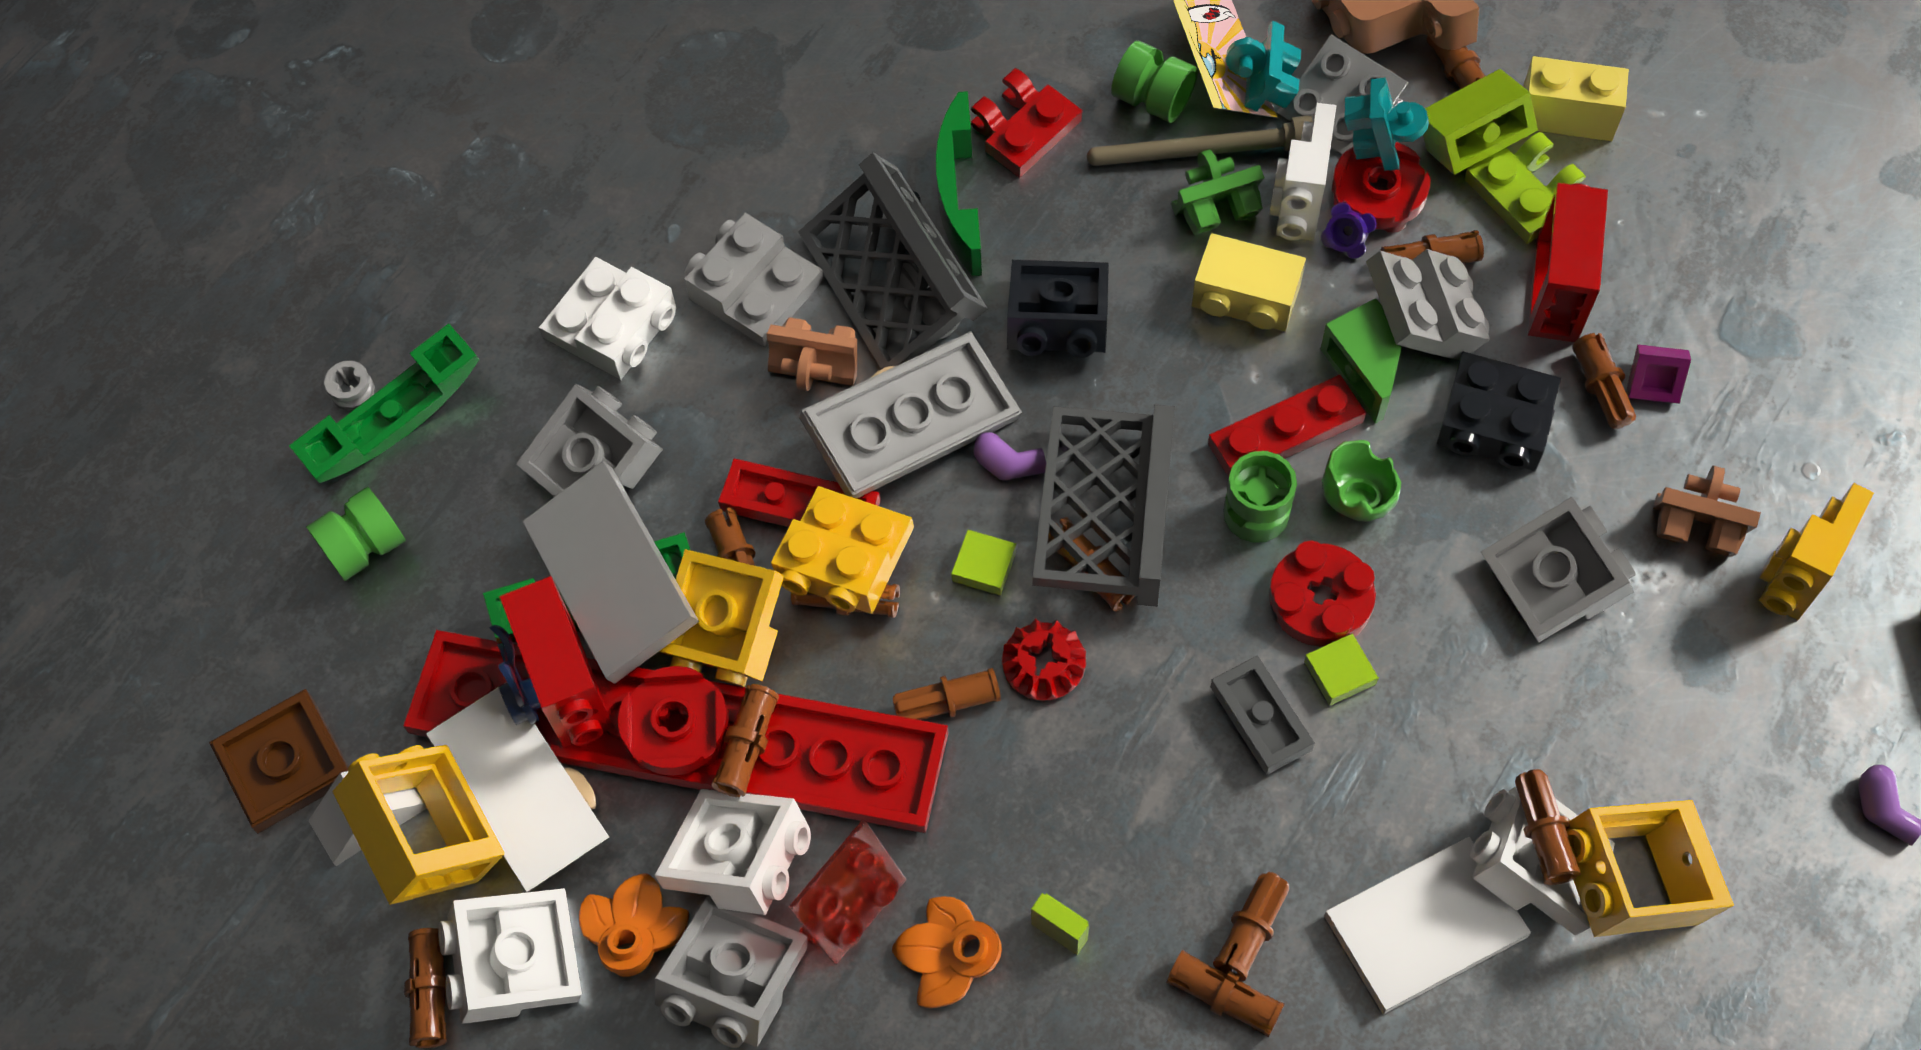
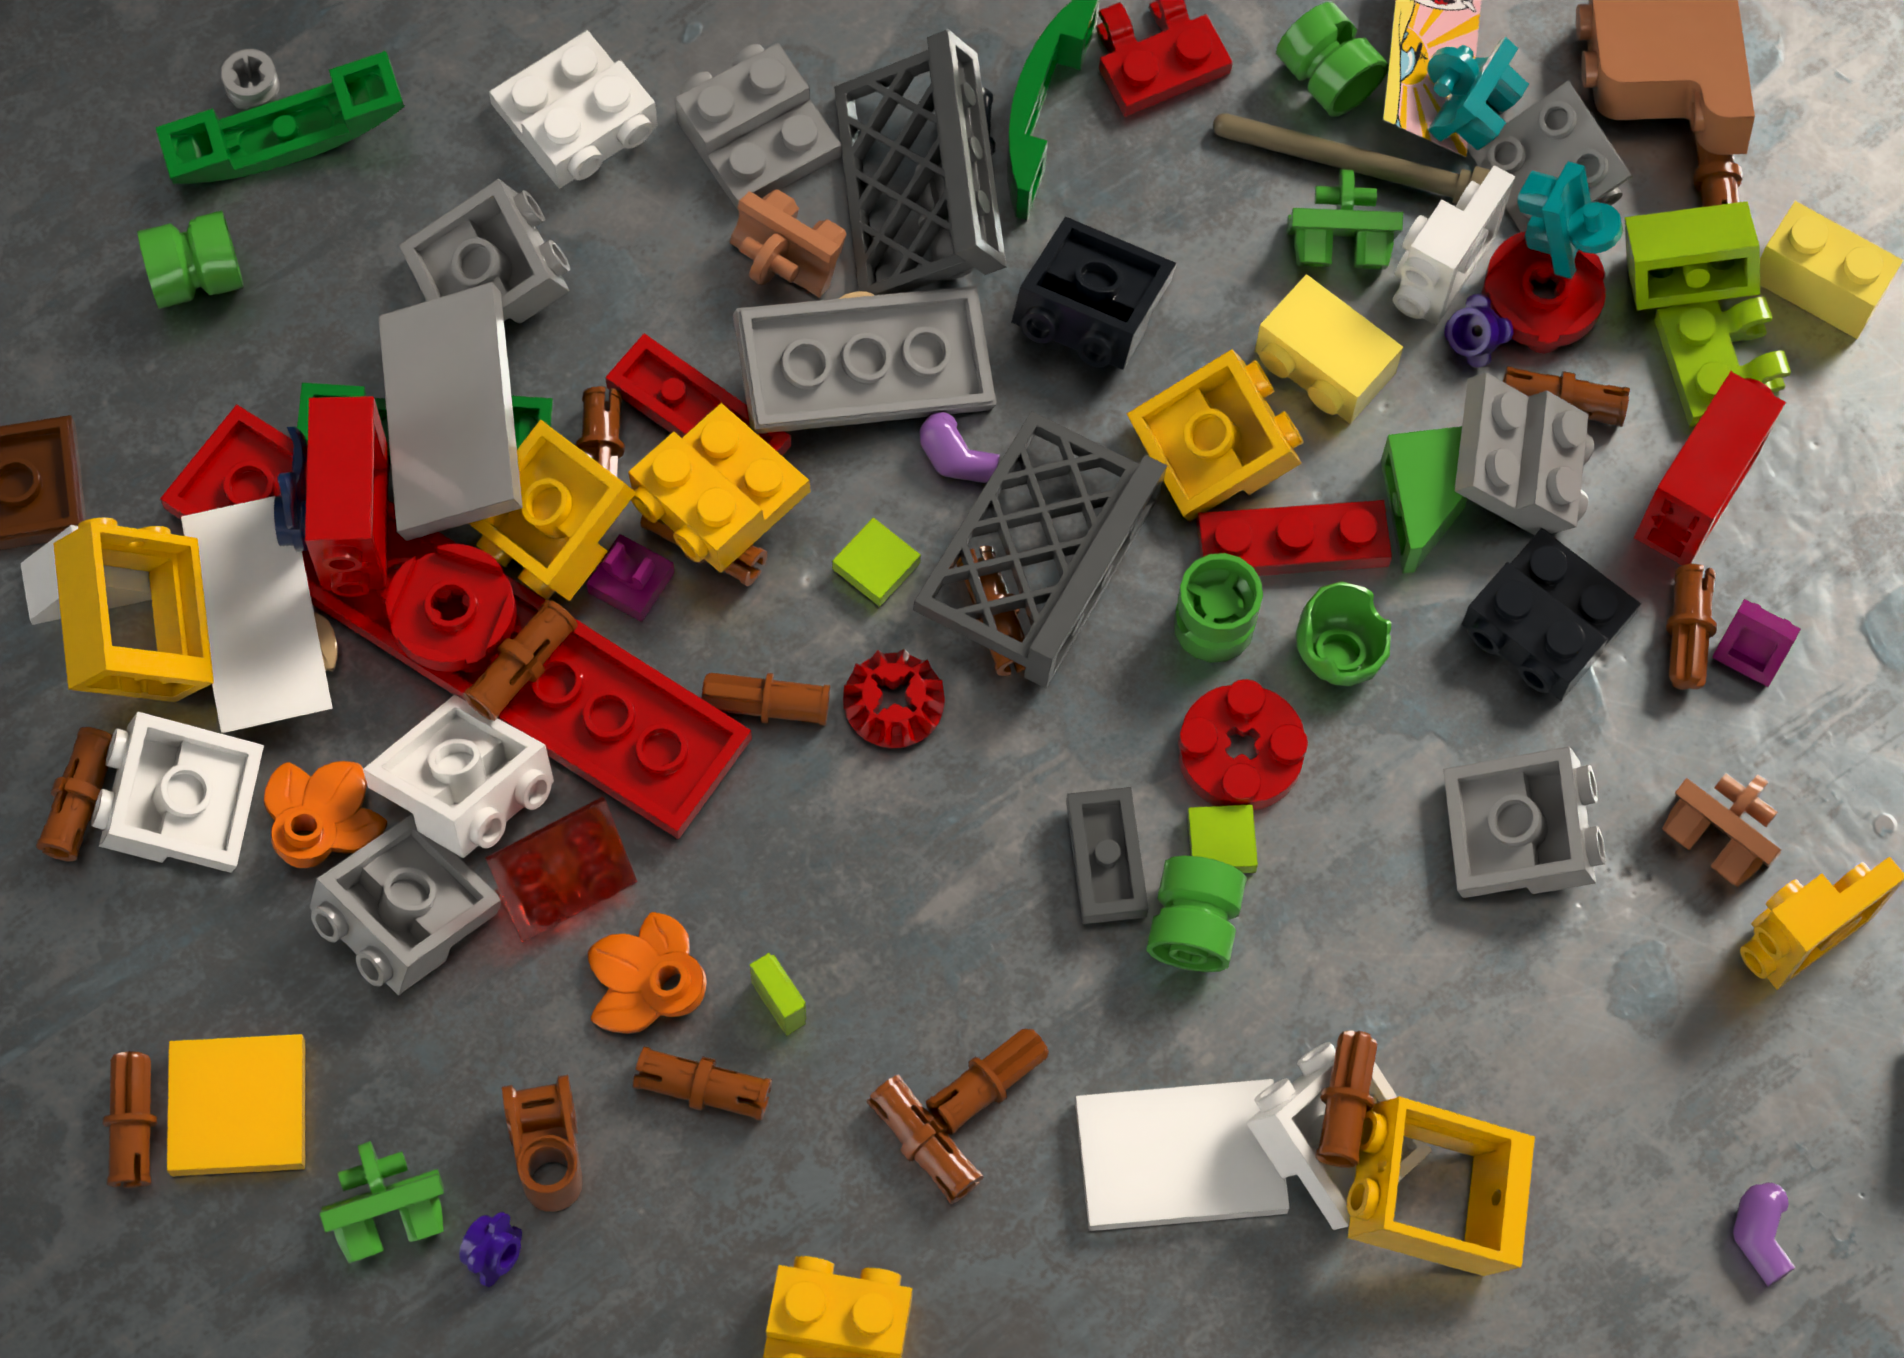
camera: 15 degrees right, 5 degrees up
none -> magenta tile [586,534,675,622]
none -> dark orange pin [633,1046,772,1121]
none -> yellow plate [1127,349,1304,522]
none -> bright green wheel [1146,855,1247,972]

